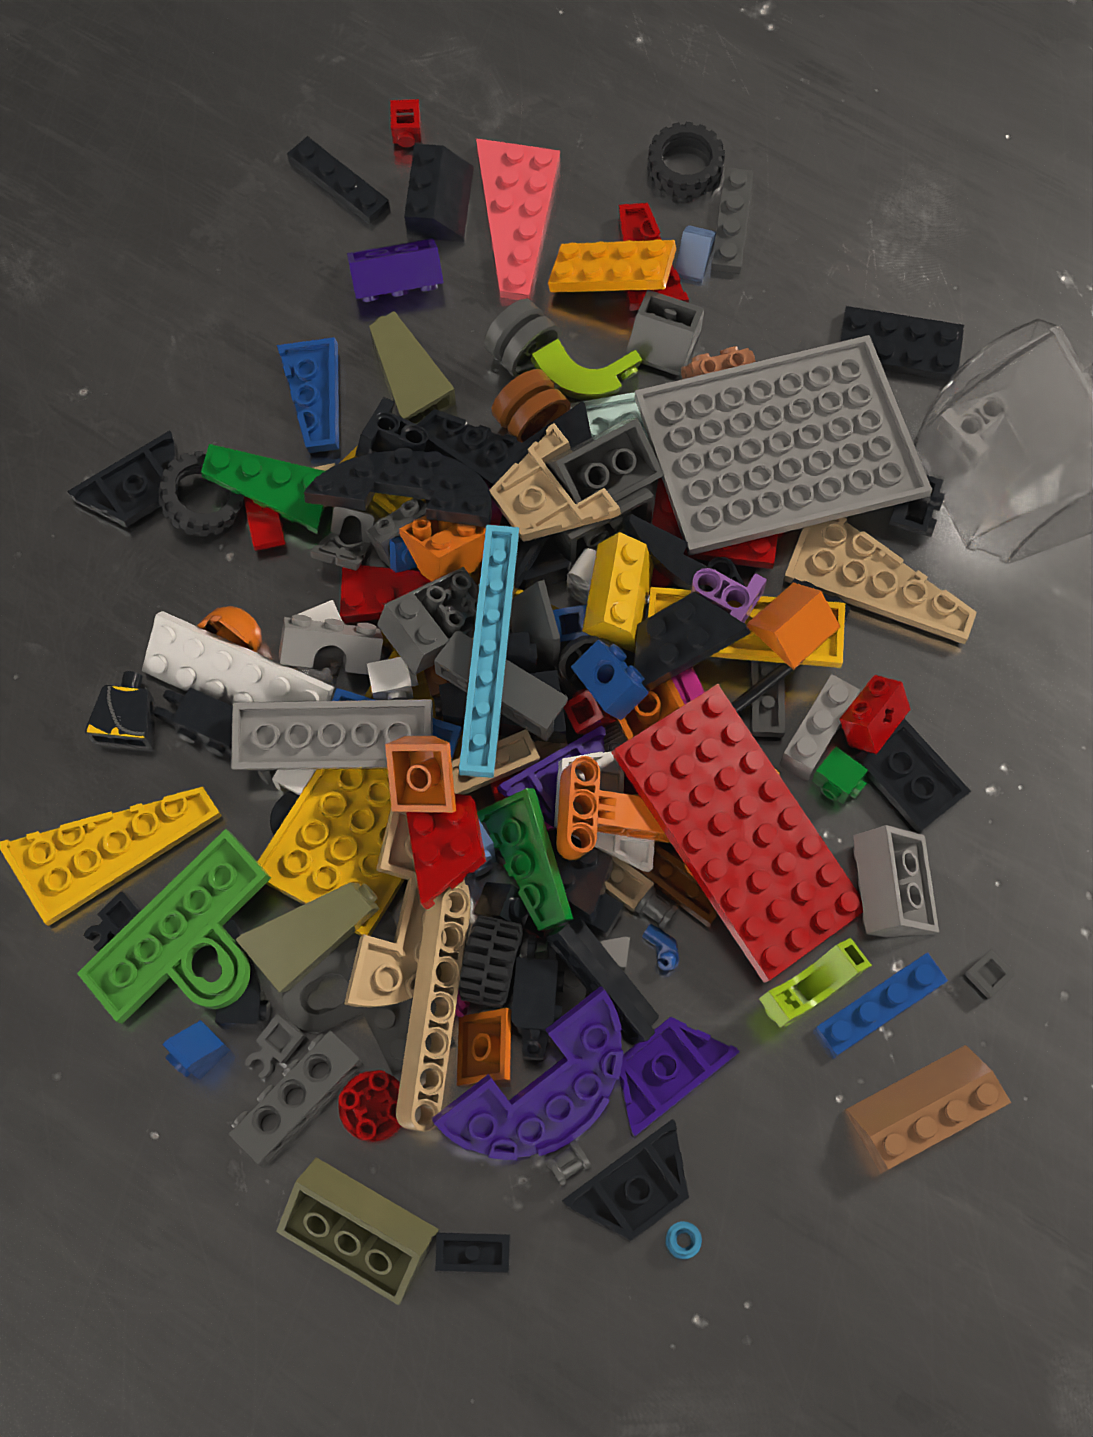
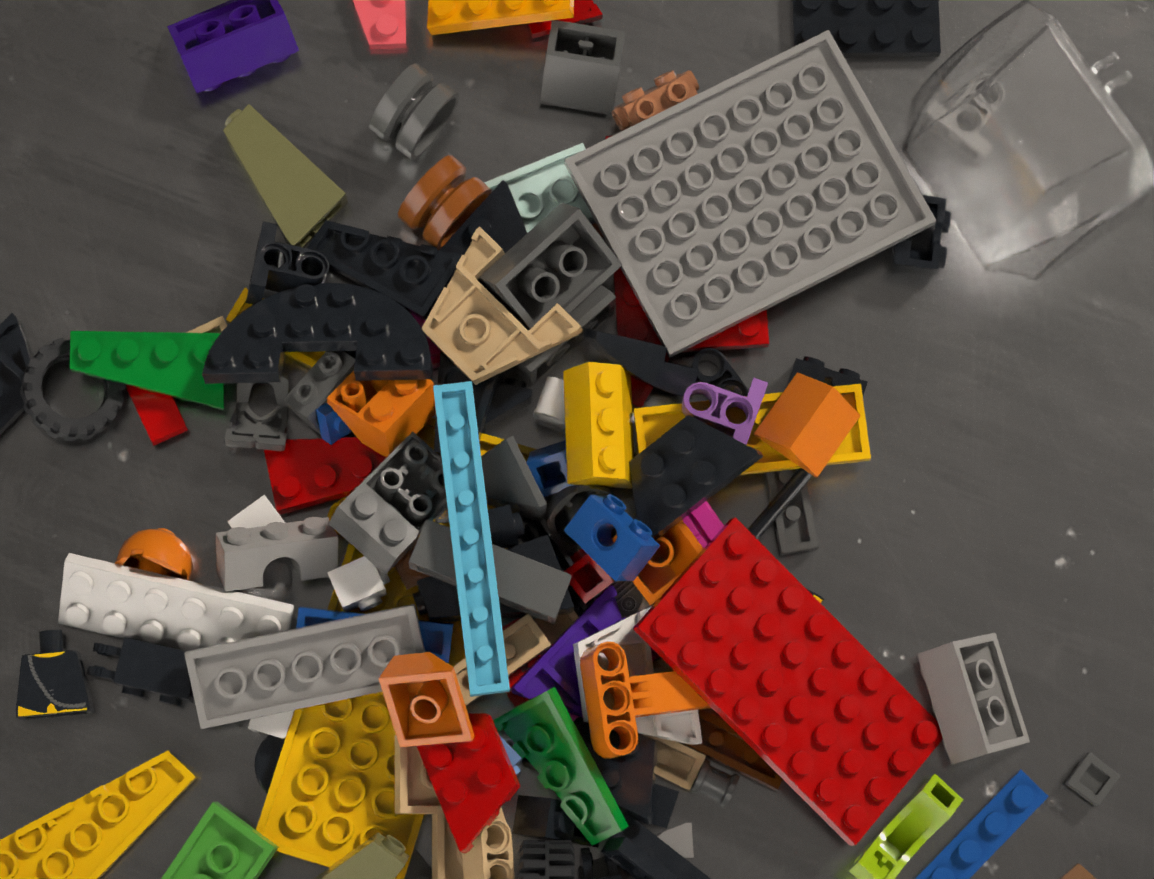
camera: 20 degrees left, 10 degrees up
blue wing [277,337,339,453] -> none
lime arch [531,339,642,400] -> none
blue arm [642,923,680,971] -> none
light grey arch [779,674,860,782] -> none
tan wing [783,517,977,644] -> none
green brick [812,746,868,804] -> none
red brick [840,675,911,754] -> none
black plate [854,718,971,834] -> none

